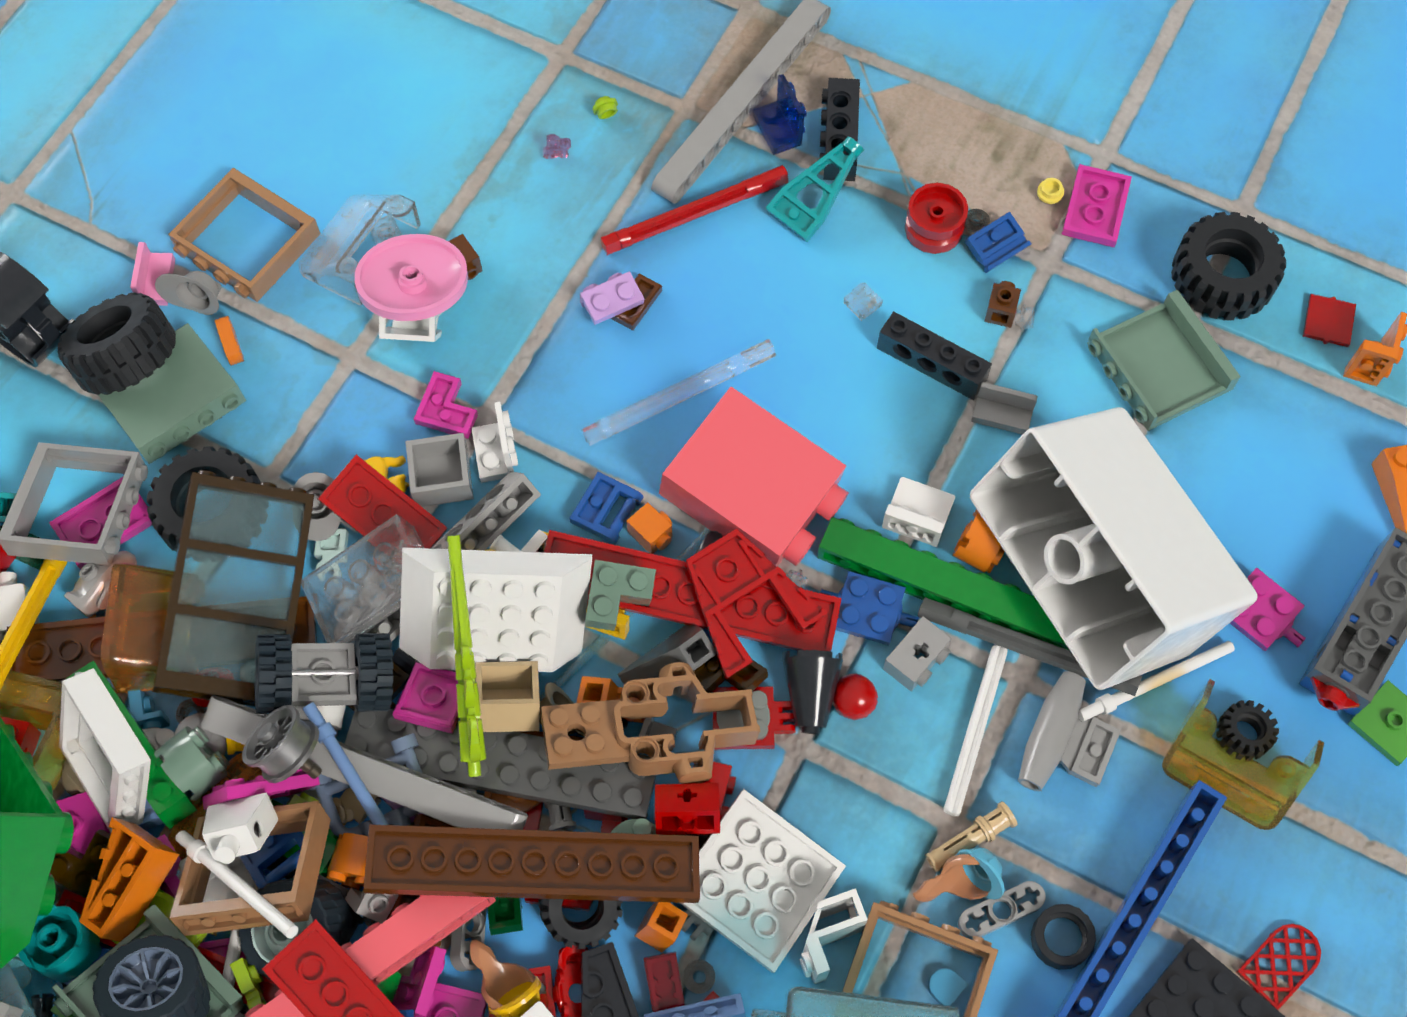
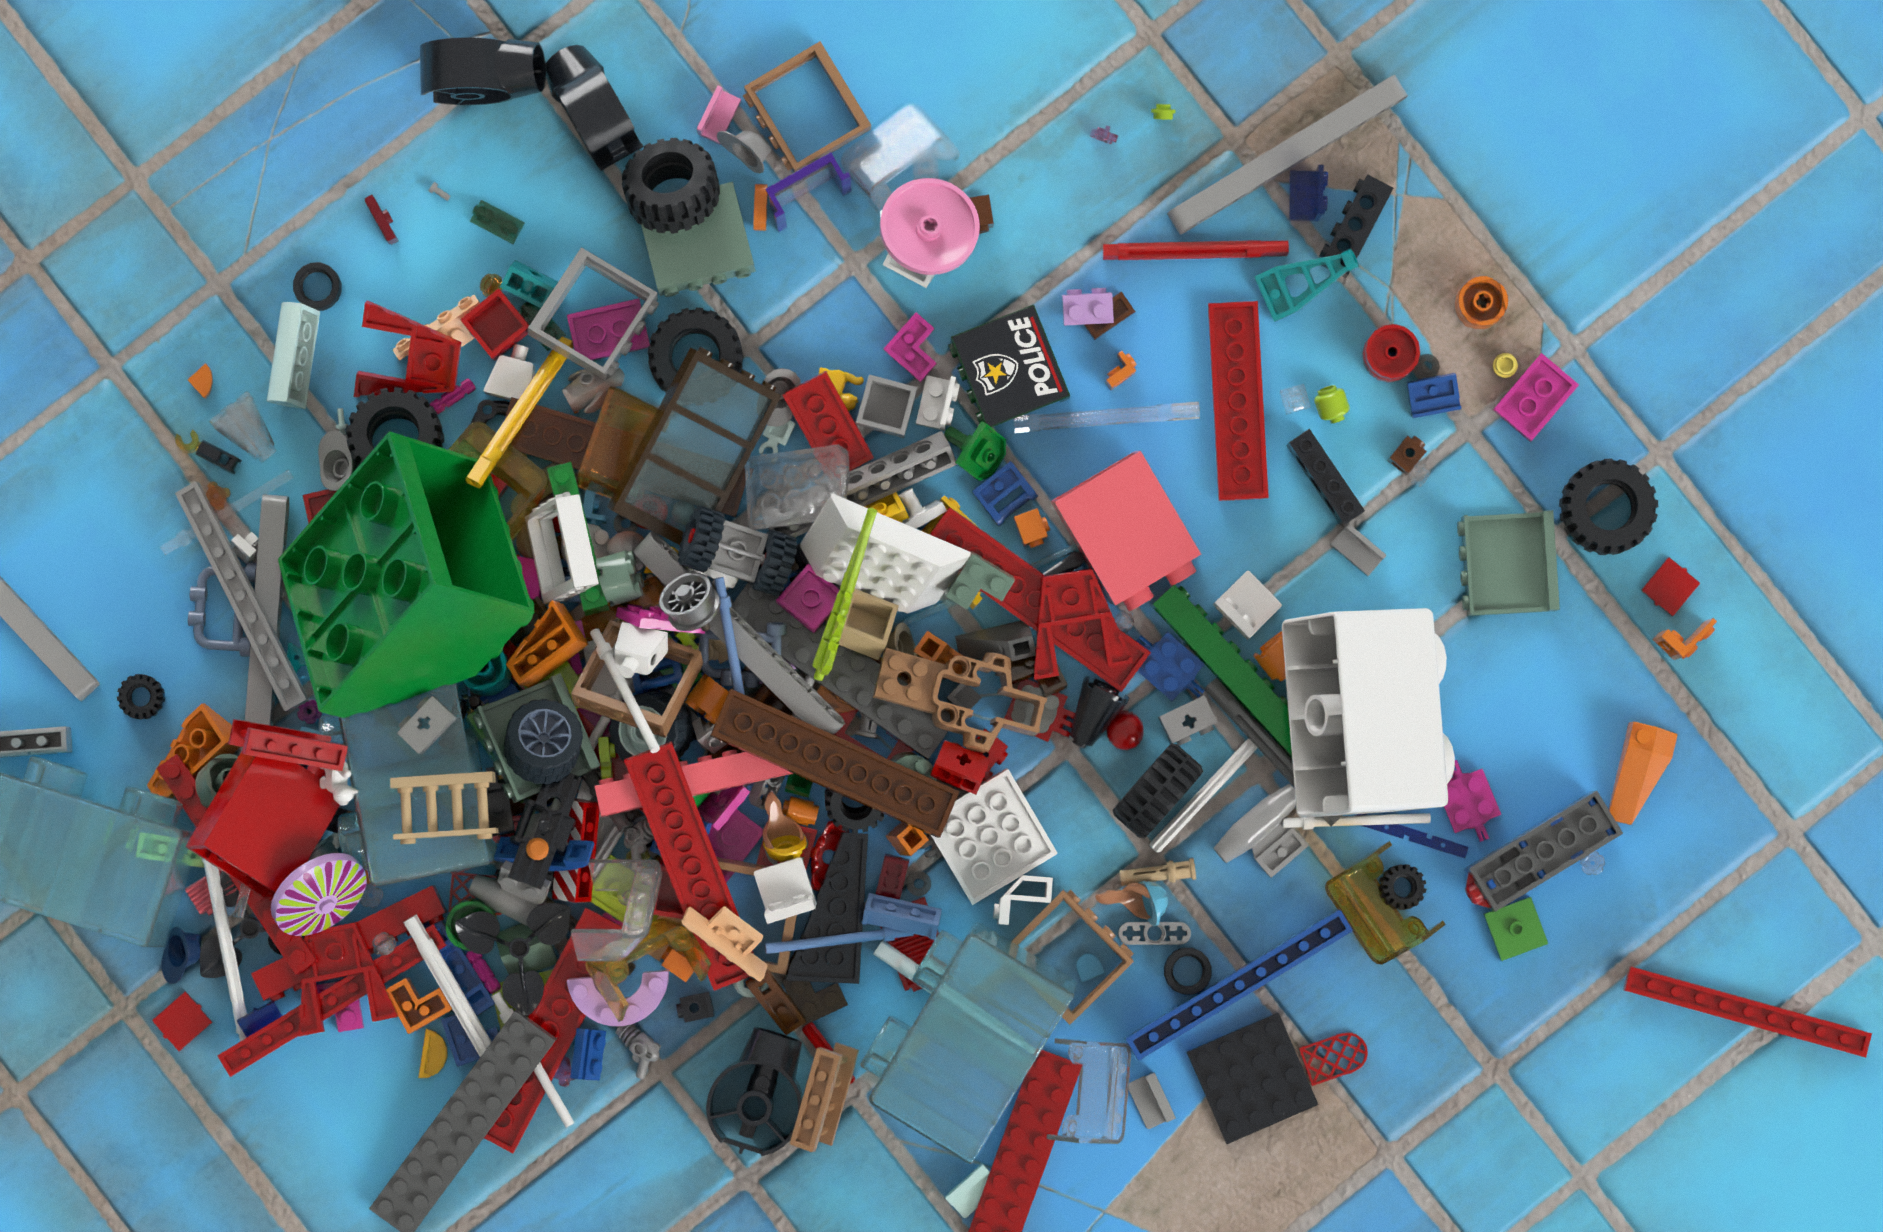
camera: 15 degrees right, 20 degrees up
none -> dark purple piece [766,152,852,232]
none -> orange brick [782,796,819,826]
none -> green piece [944,421,1006,481]
none -> black panel [948,304,1070,427]
none -> orange bracket [1105,351,1137,390]
none -> black tyre [1112,743,1203,838]
none -> red plate [1208,301,1269,501]
none -> lime head [1314,385,1350,424]
none -> clear blue piece [1356,814,1468,858]
none -> orange brick [1455,276,1508,329]

